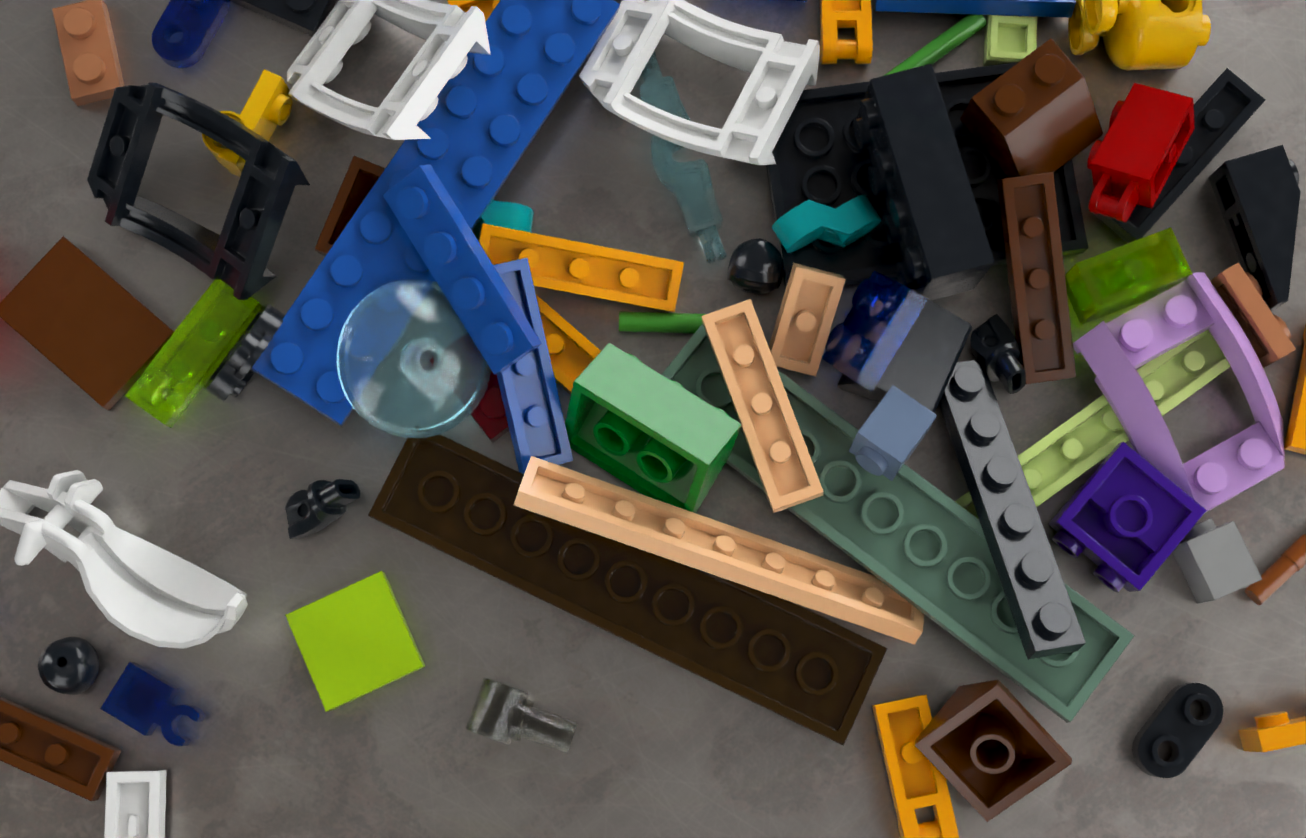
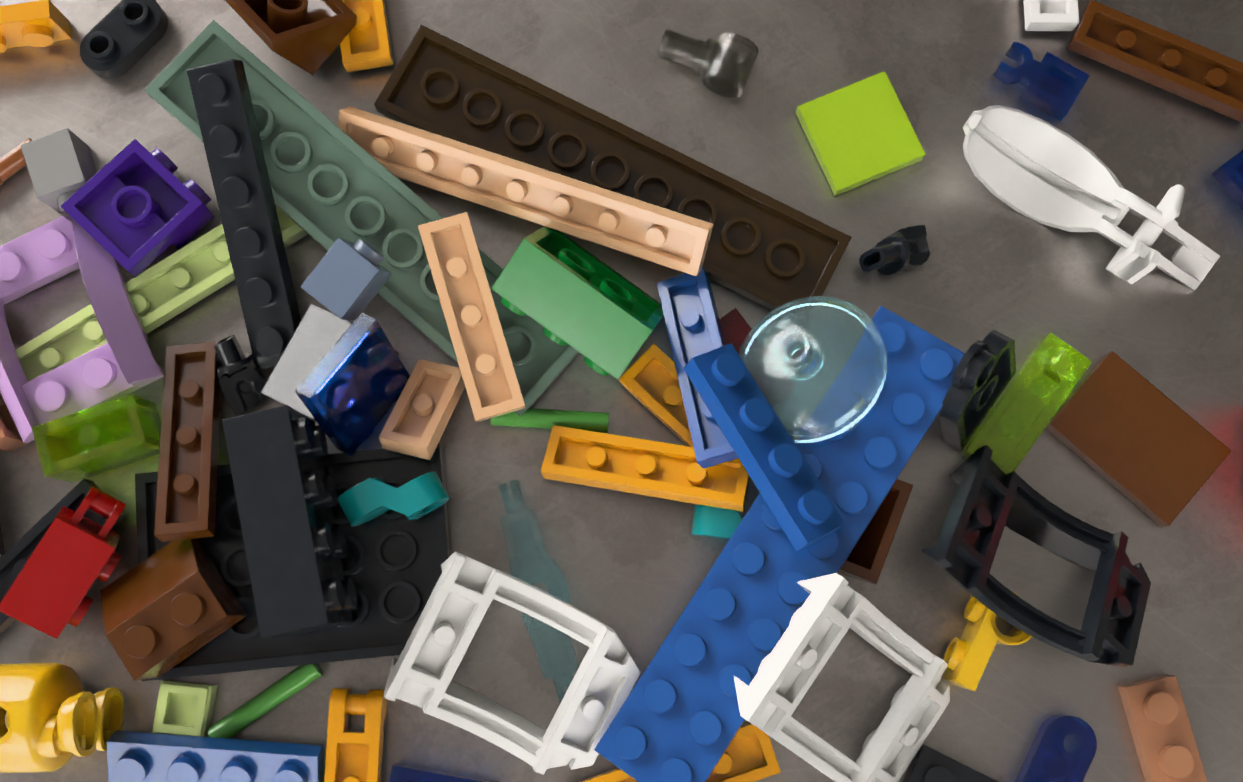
camera: 175 degrees left, 0 degrees up
black piece [38,637,99,695] -> none
black piece [727,238,783,294] -> none

